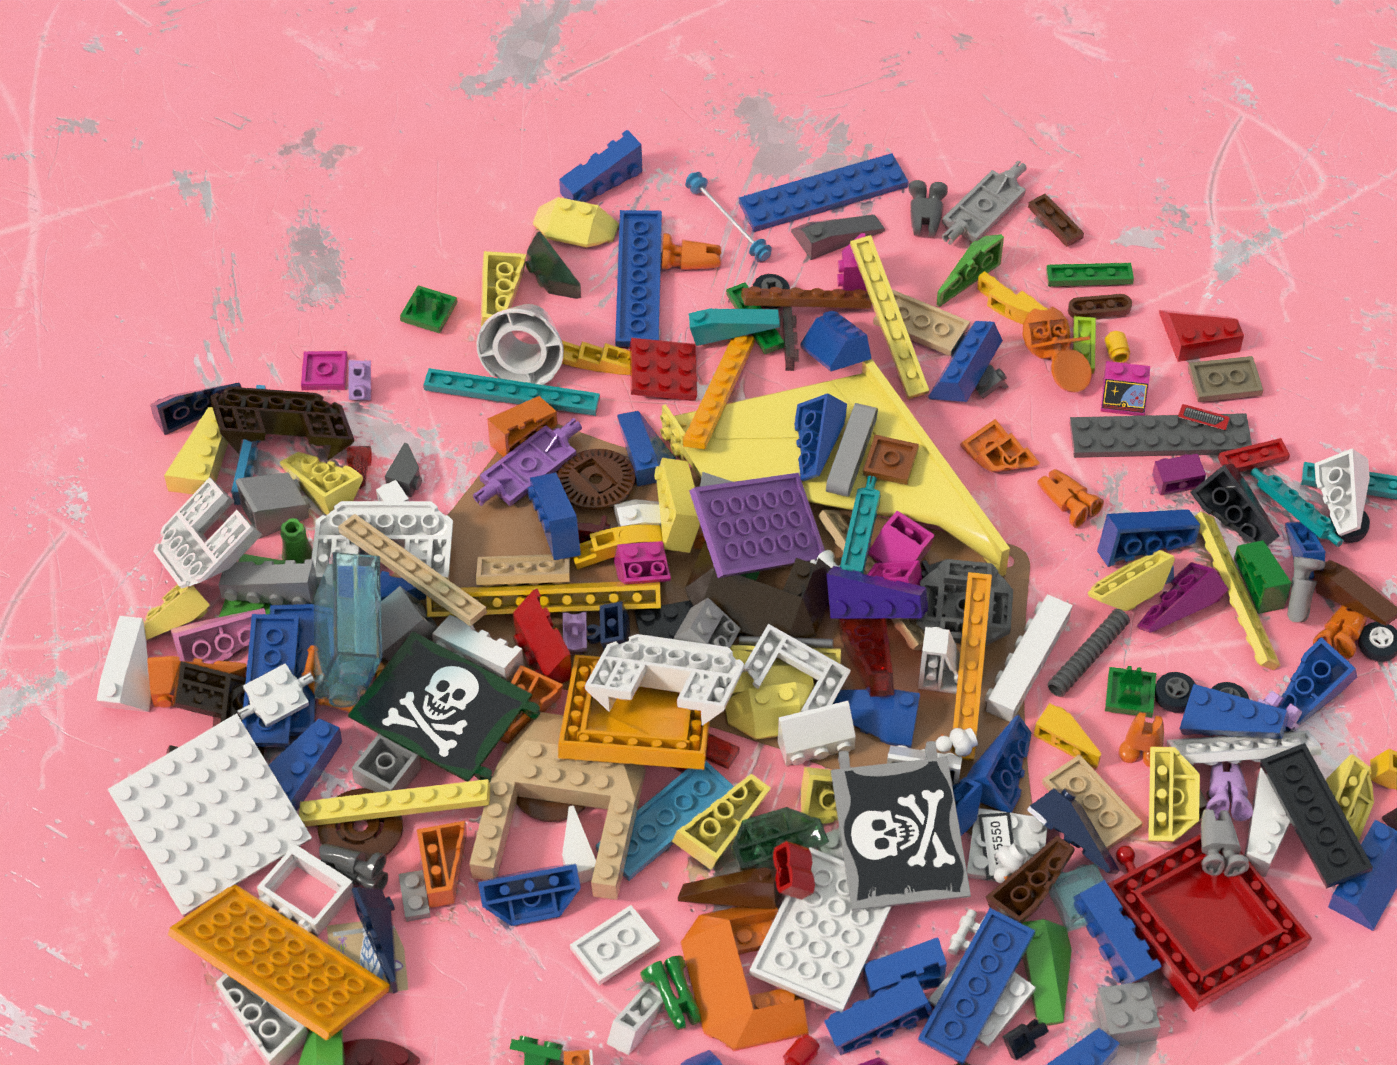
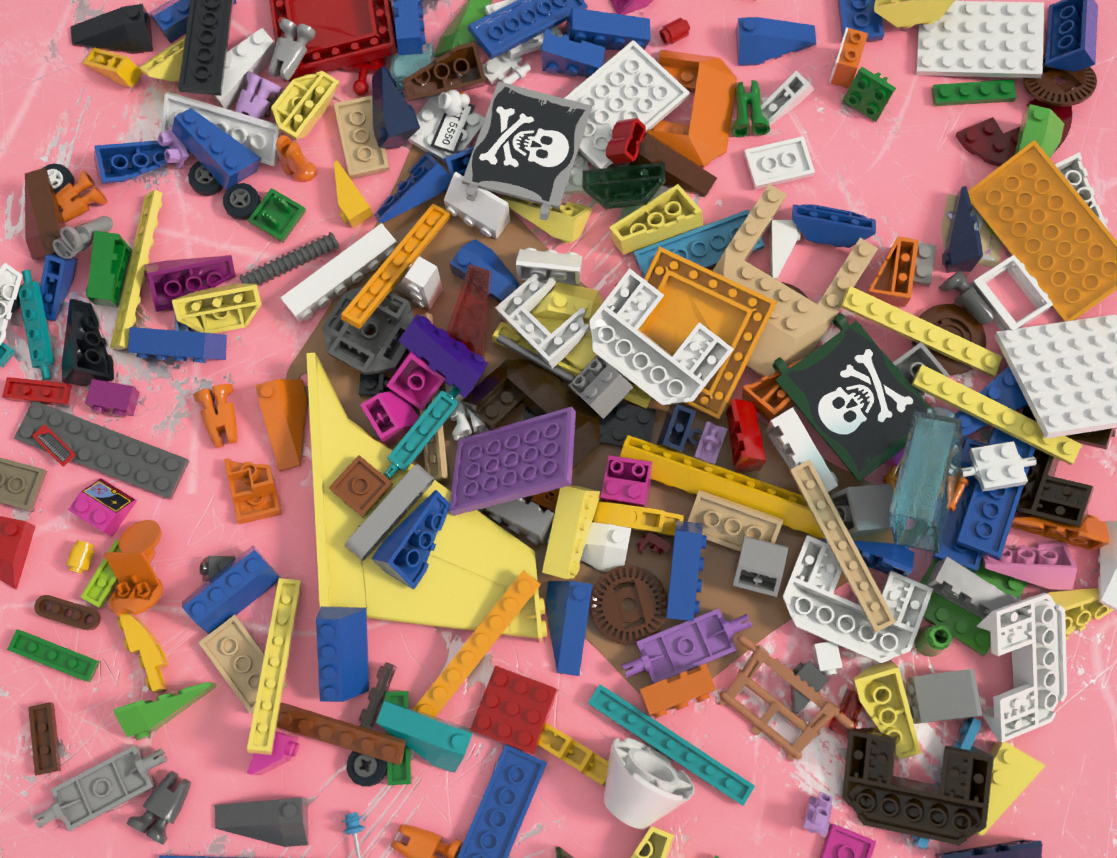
camera: 155 degrees left, 20 degrees up
white animal [936,728,978,757] -> none
none -> orange wedge [255,379,308,471]
none -> nougat piece [718,634,855,762]
none -> light grey slope [733,536,789,597]
none -> light yellow plate [911,365,1082,465]

